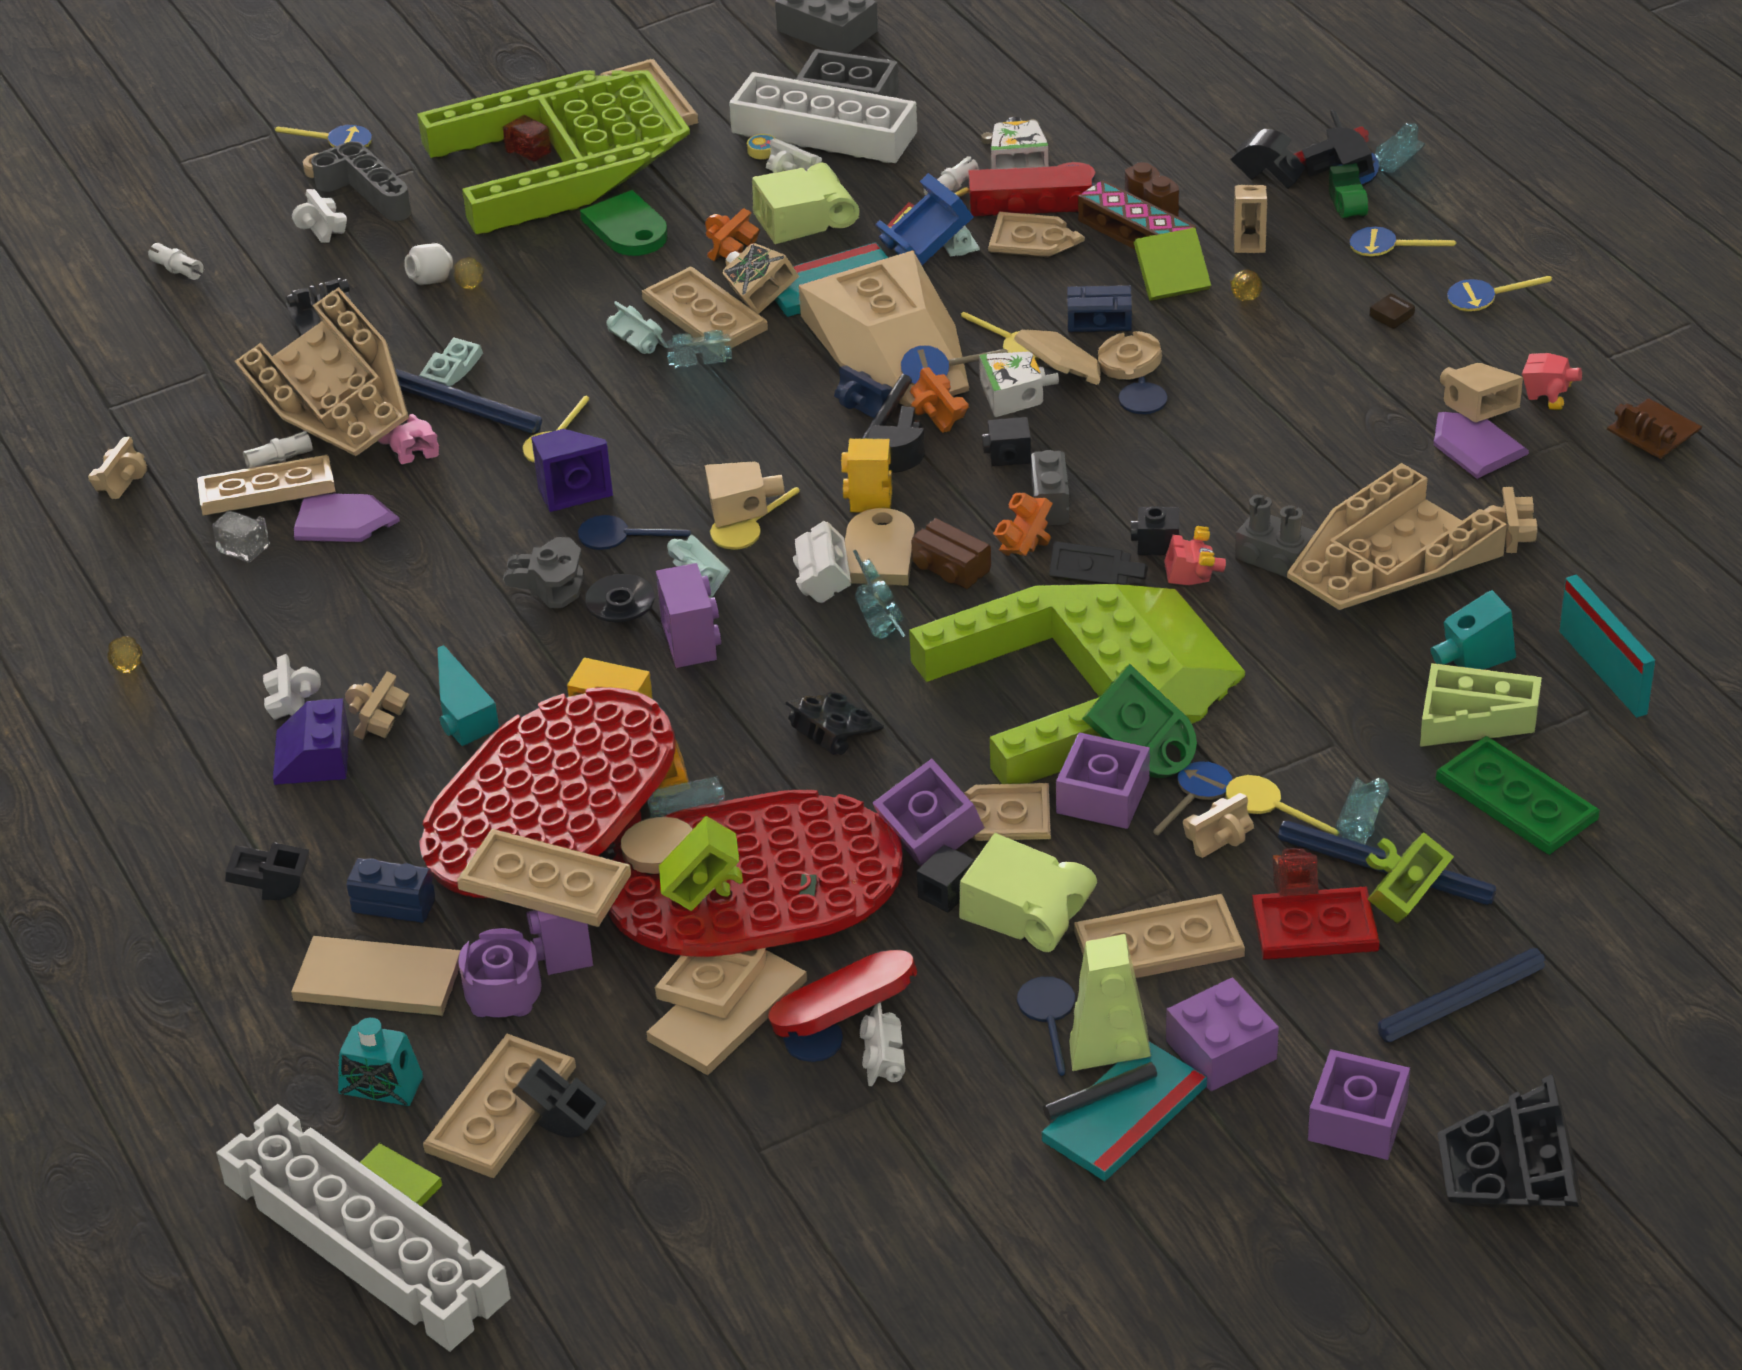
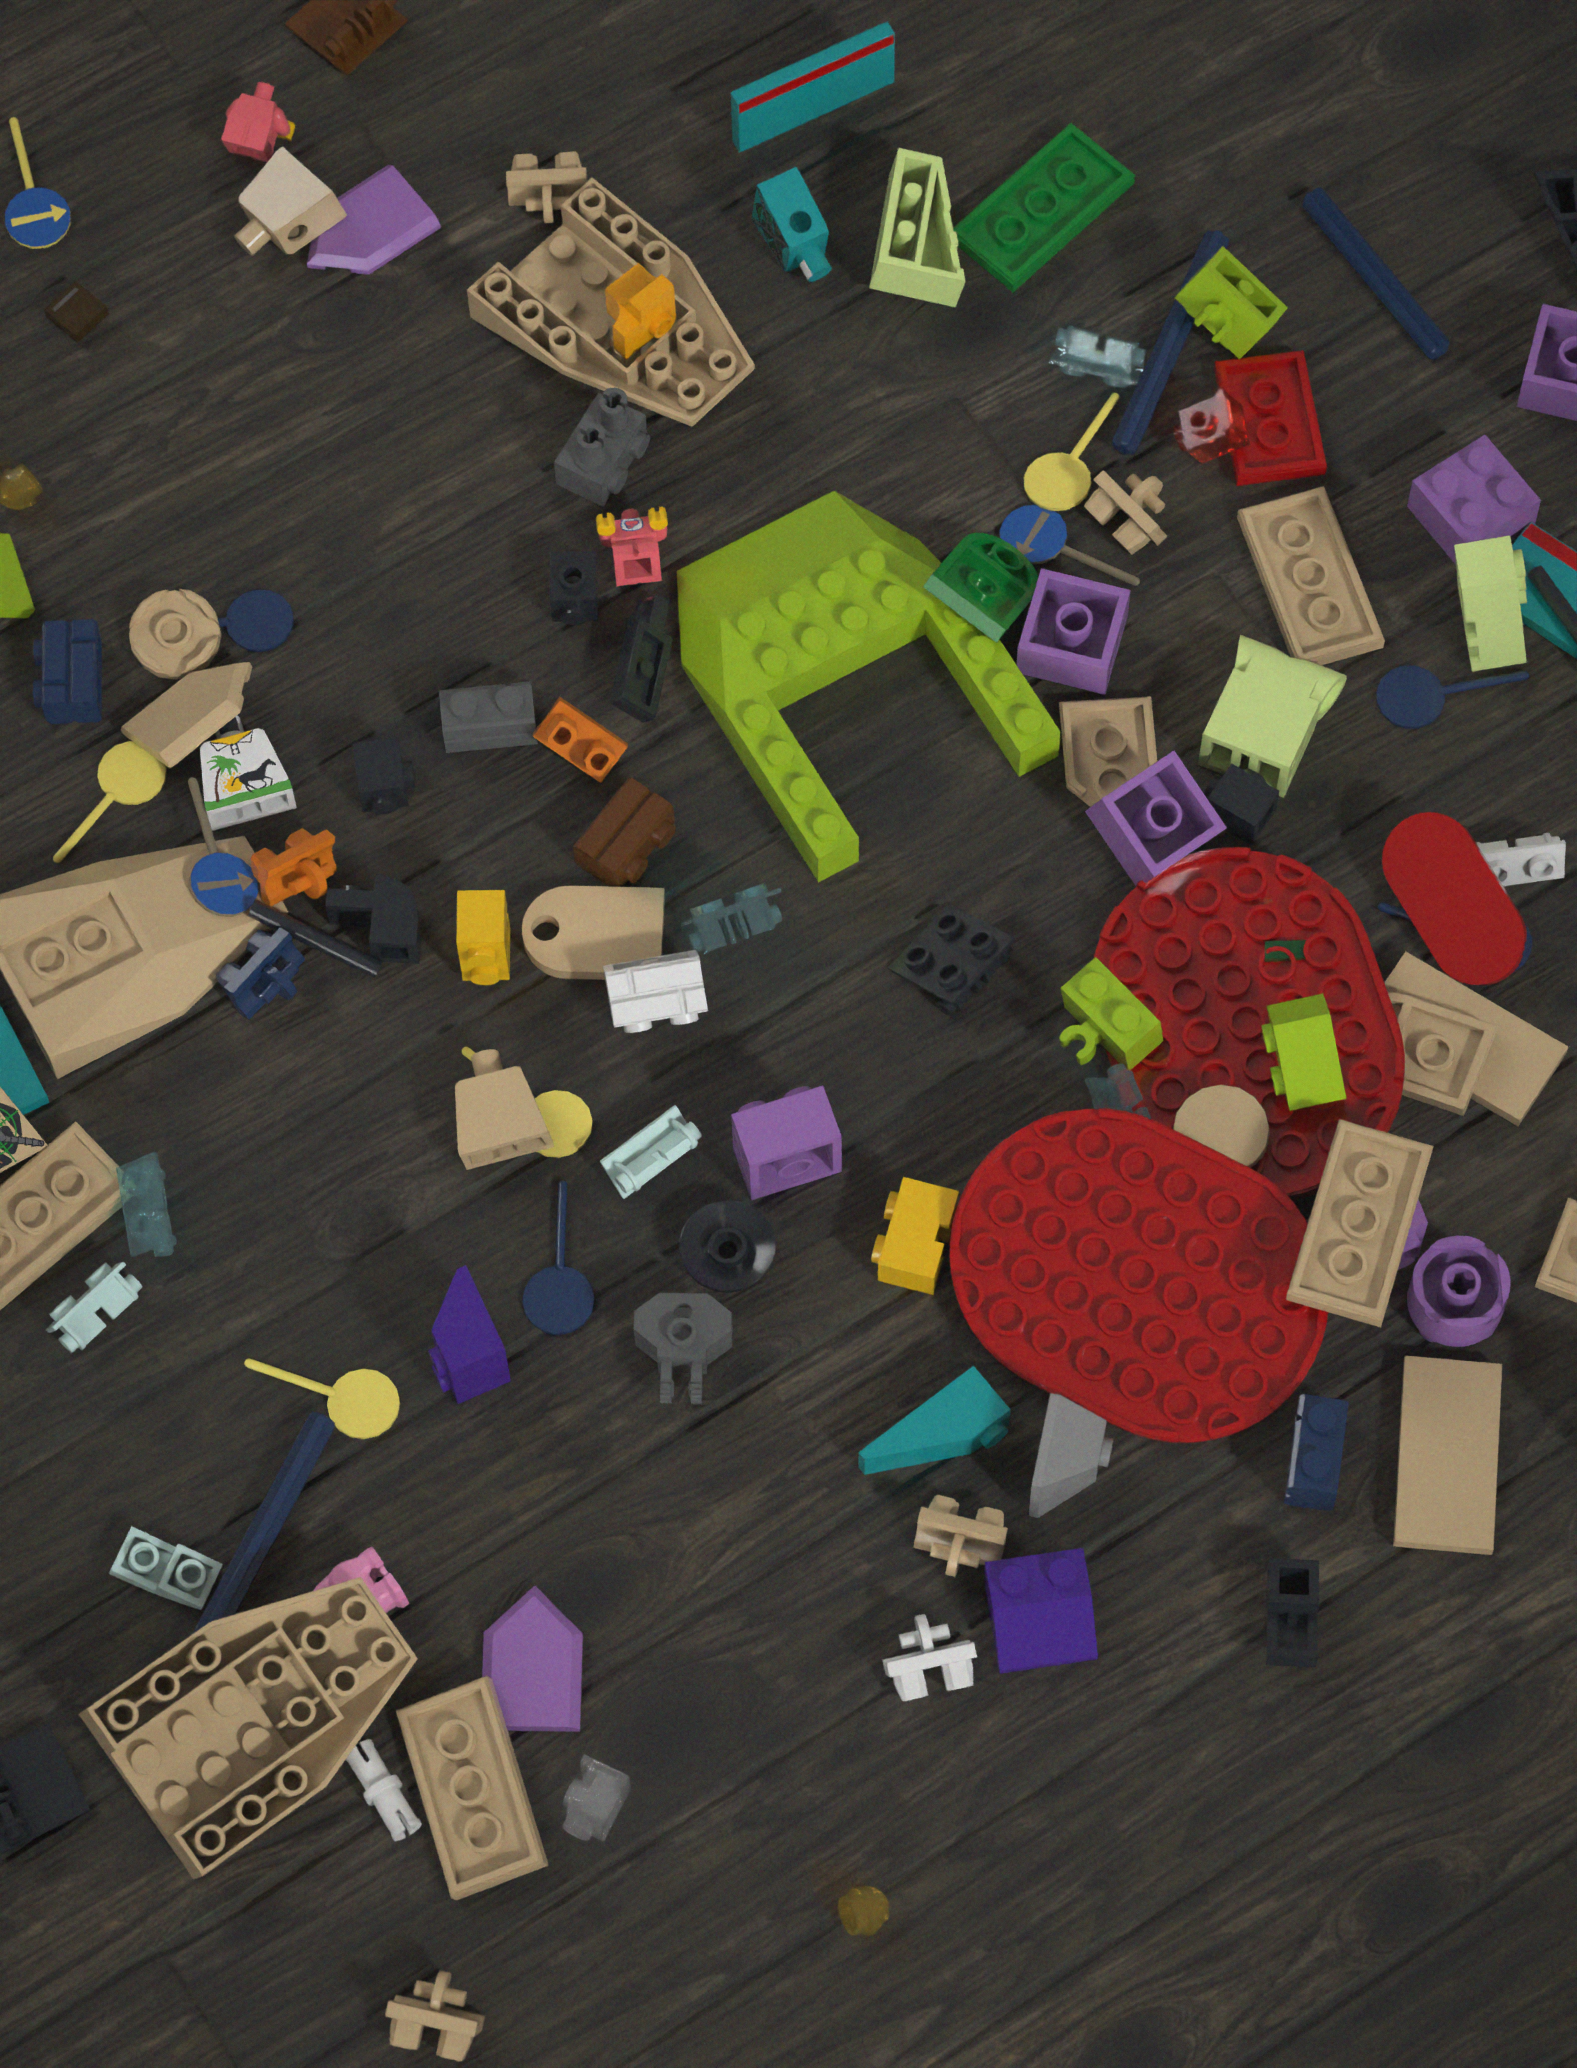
camera: 95 degrees left, 25 degrees up
none -> light orange brick [605,263,676,360]
none -> light grey slope [1029,1393,1113,1518]
none -> lime brick [1059,957,1163,1072]

